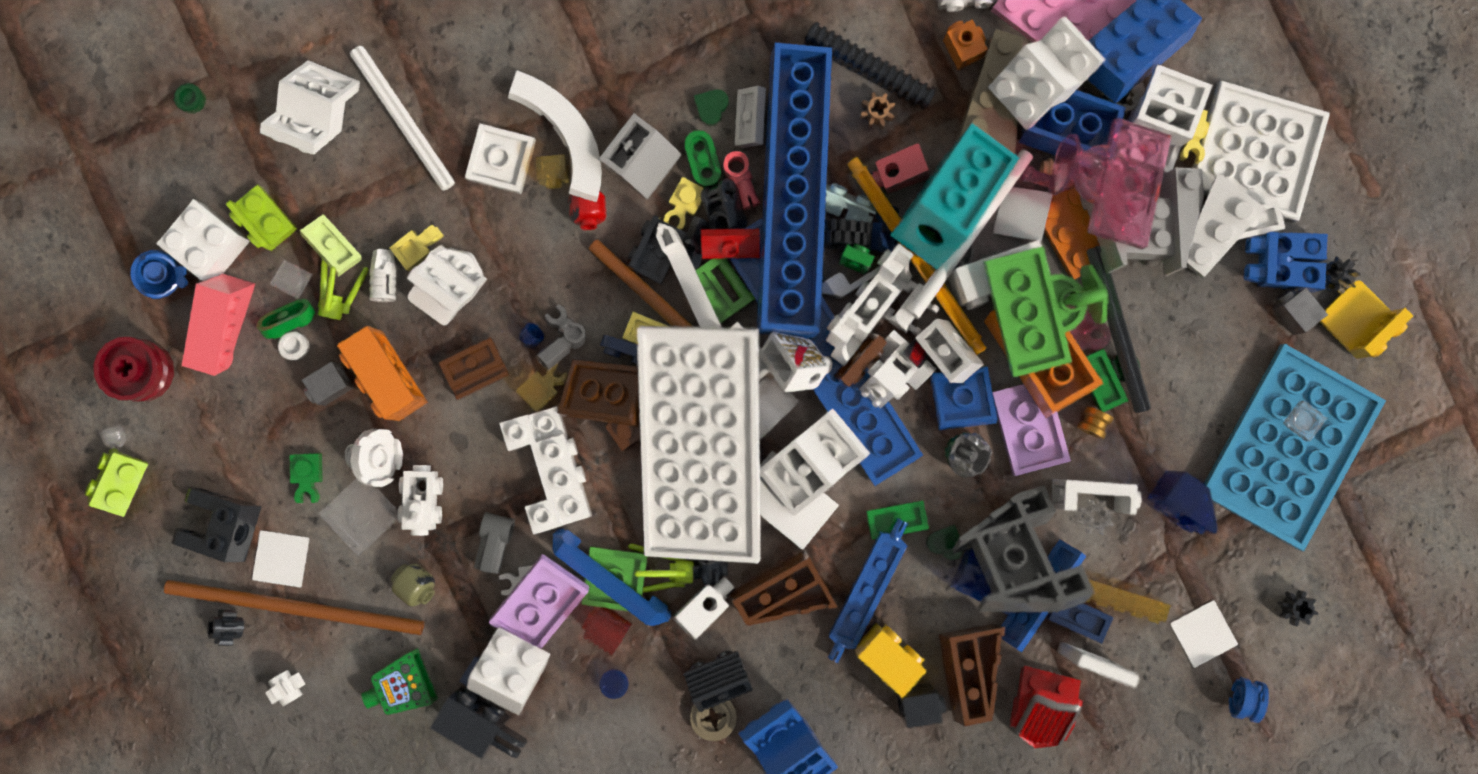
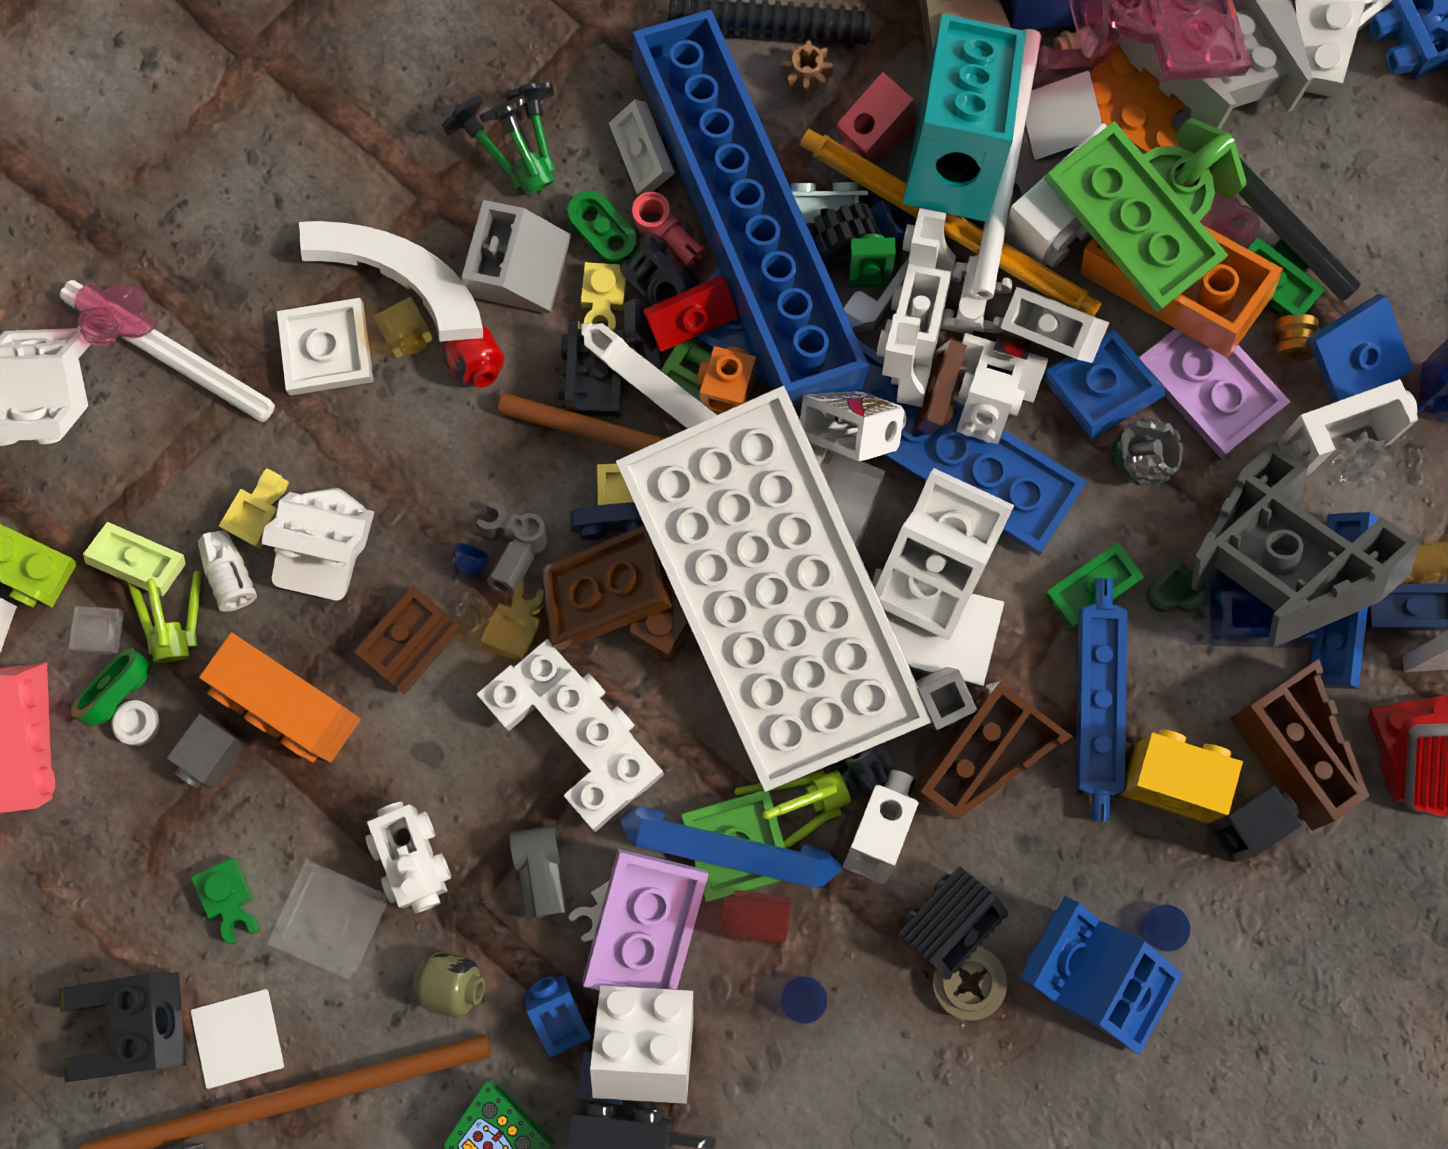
camera: 20 degrees left, 10 degrees down
white tile [345,429,403,487] -> none
dark green tile [694,89,729,126] -> none
none -> clear pink plate [74,283,157,346]
none -> plant [442,82,556,195]
none -> blue bracket [524,975,591,1058]
none -> orange brick [697,346,756,414]
none -> flat silver brick [915,667,978,730]
none -> clear blue plate [1143,905,1190,952]
none -> blue plate [1307,294,1414,403]

